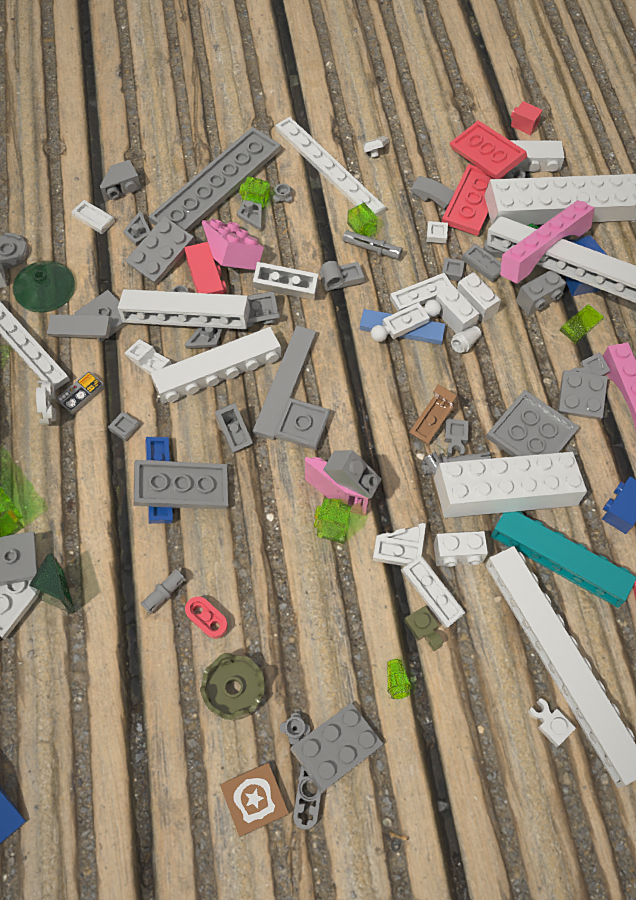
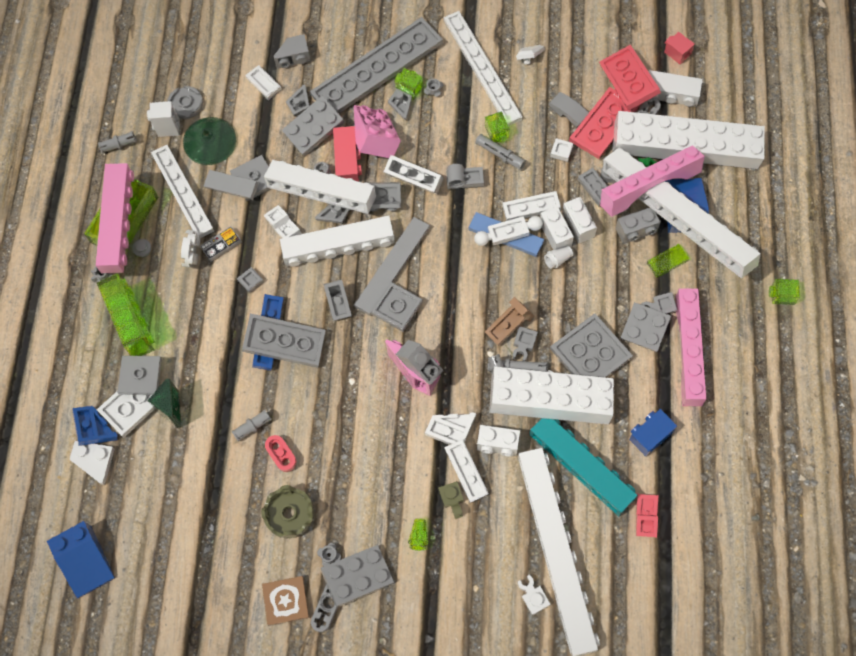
camera: 20 degrees right, 5 degrees up
clear neon green brick [314,498,352,544] -> none
light grey tile [442,257,465,281] -> none

